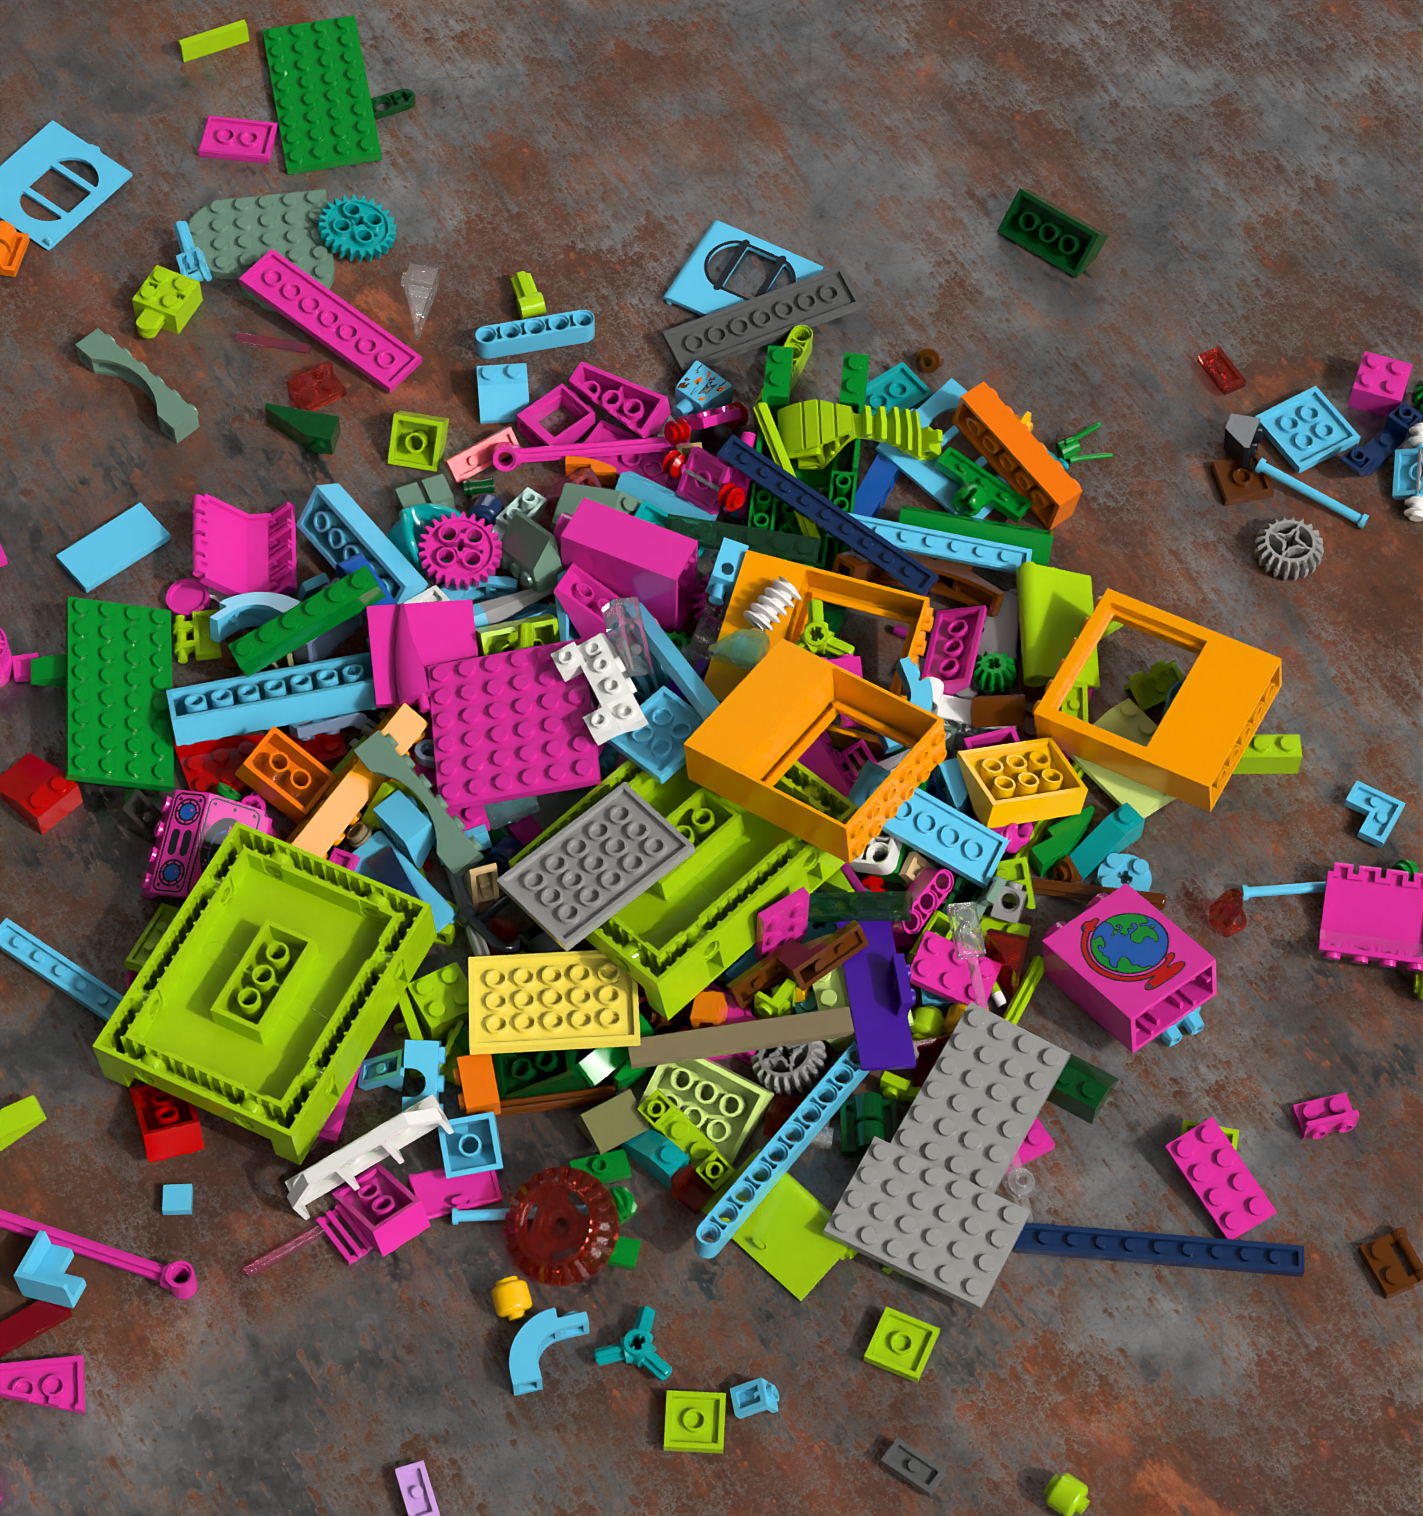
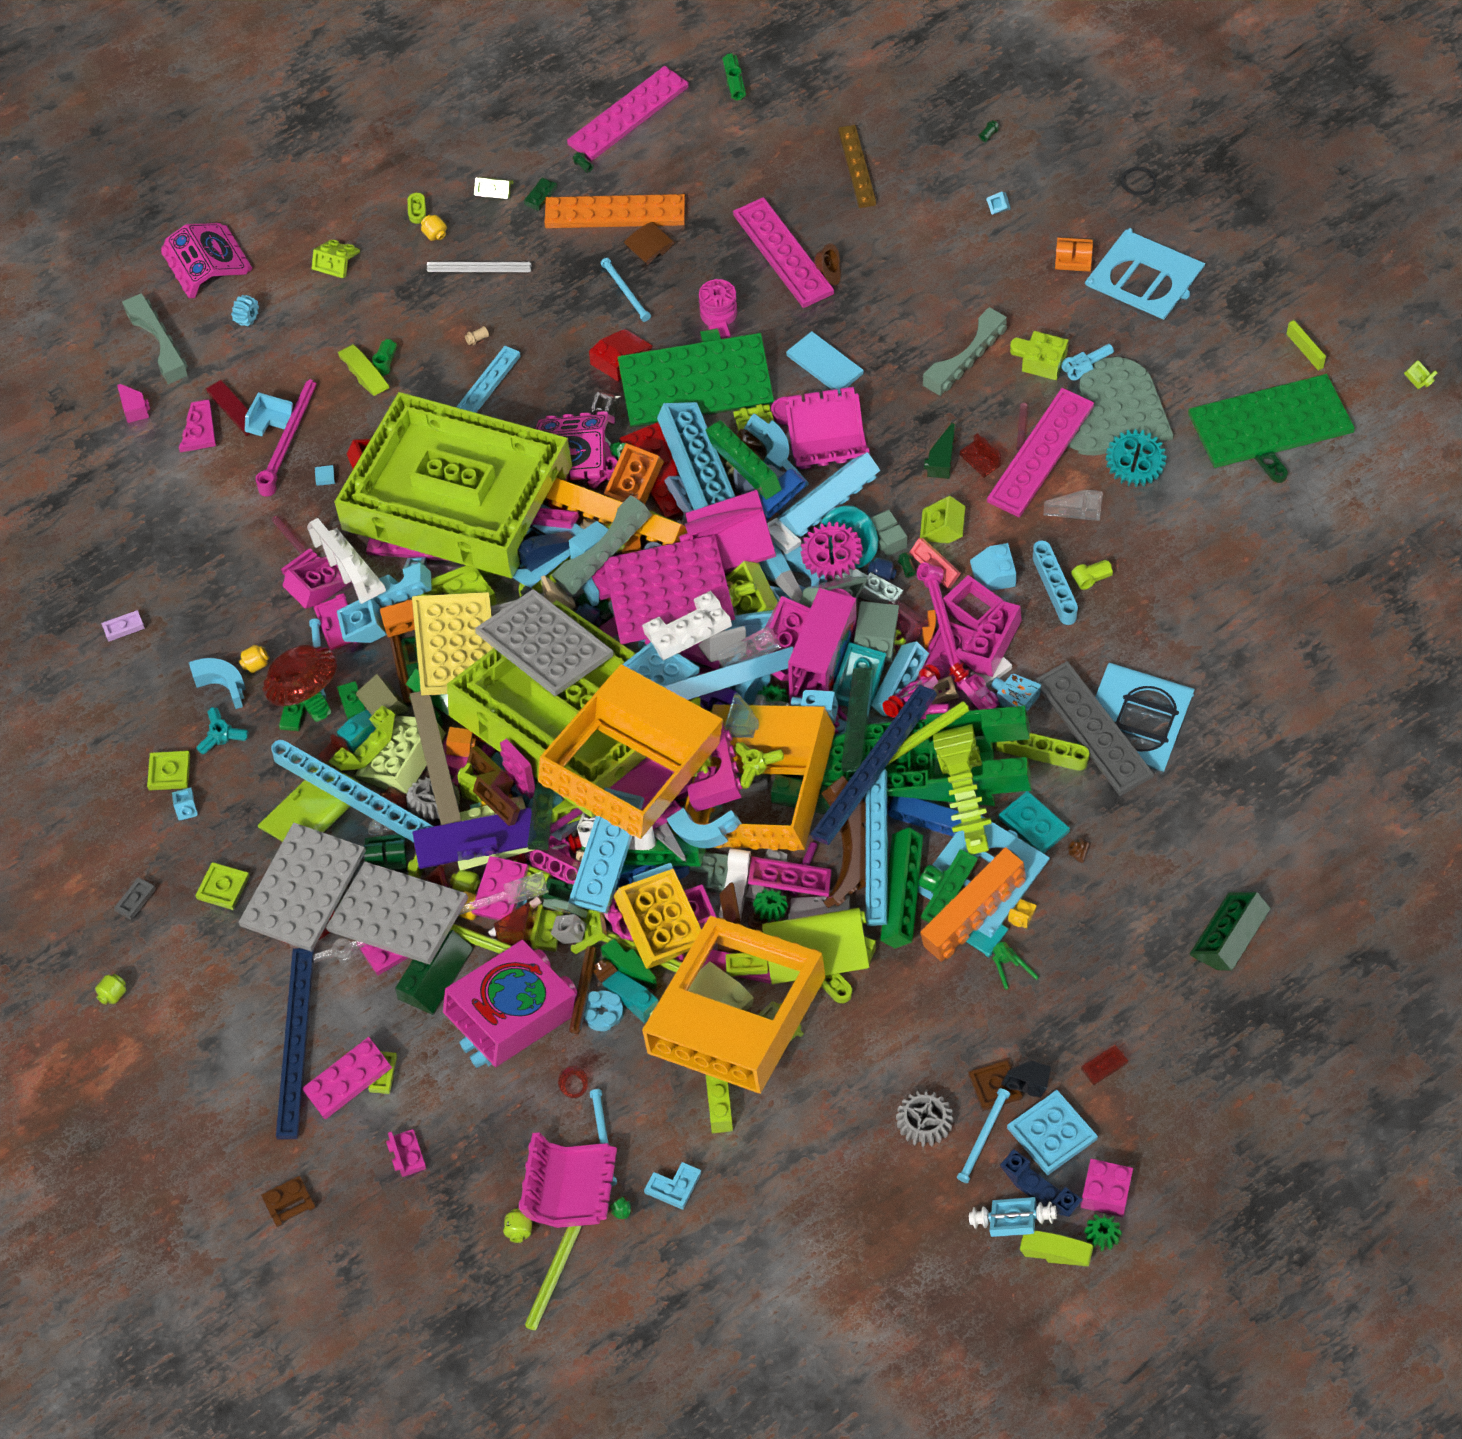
camera: 90 degrees right, 0 degrees up
dark pink tile [198,115,279,164] -> none
white piece [743,576,802,633] -> none

